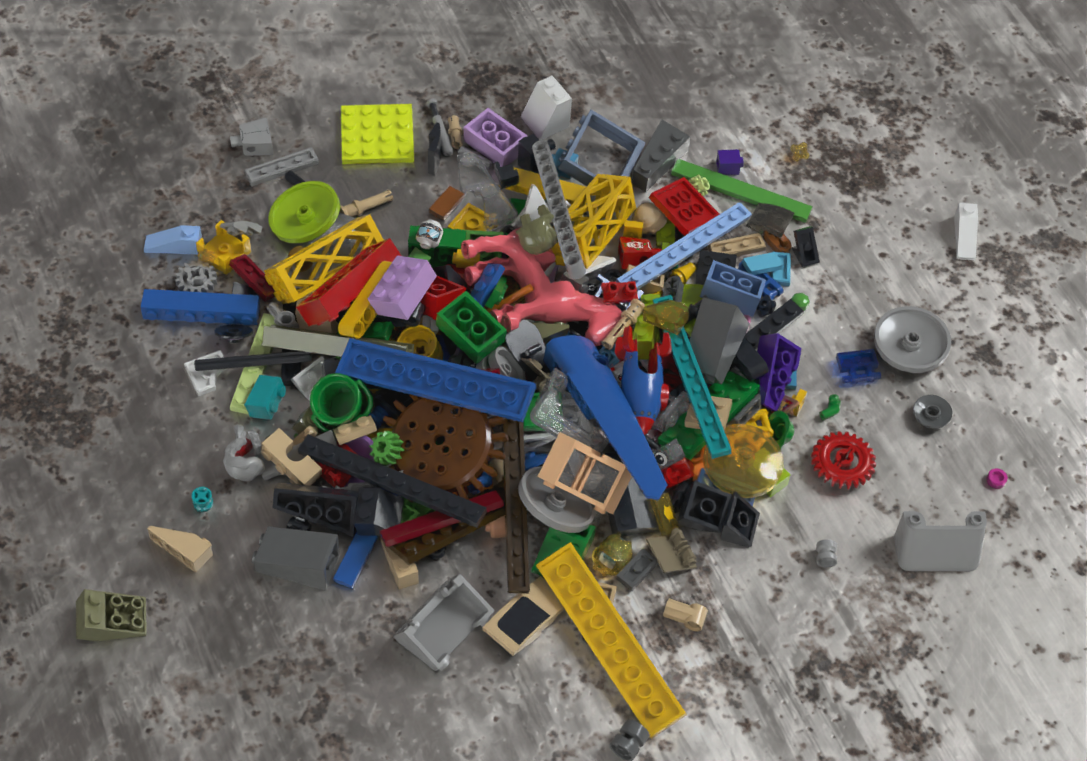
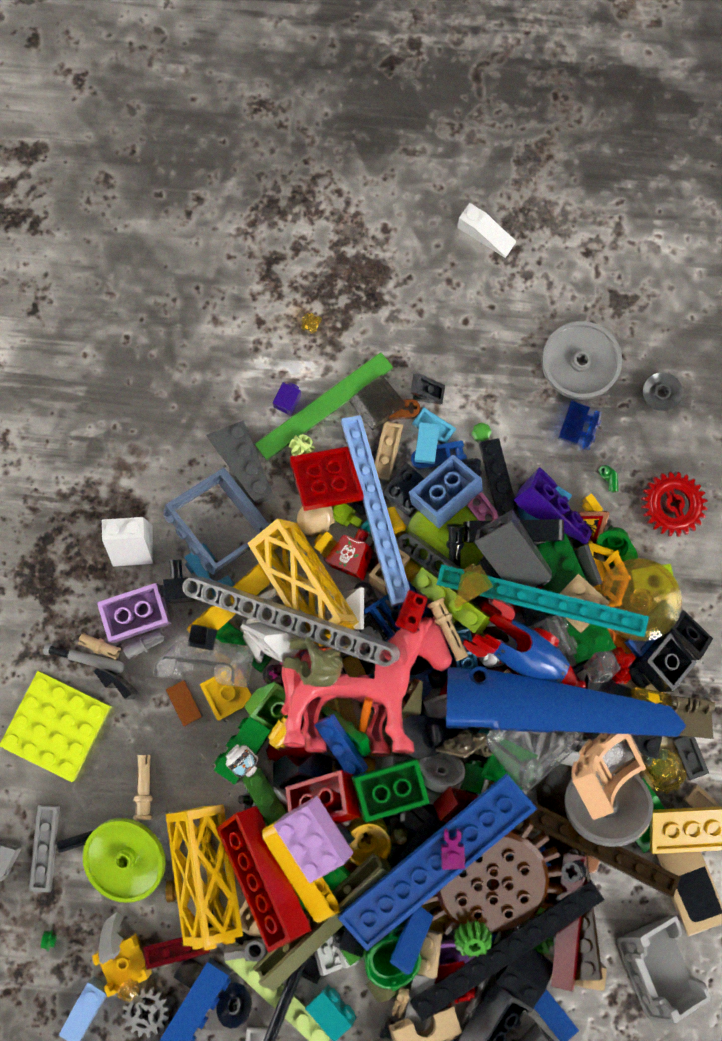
camera: 55 degrees left, 25 degrees up
blue dish [525,451,548,471] -> none
none -> green plate [40,930,57,952]
none -> blue tile [390,906,434,975]
none -> magenta plate [441,828,465,869]
none -> black bush [562,860,587,882]

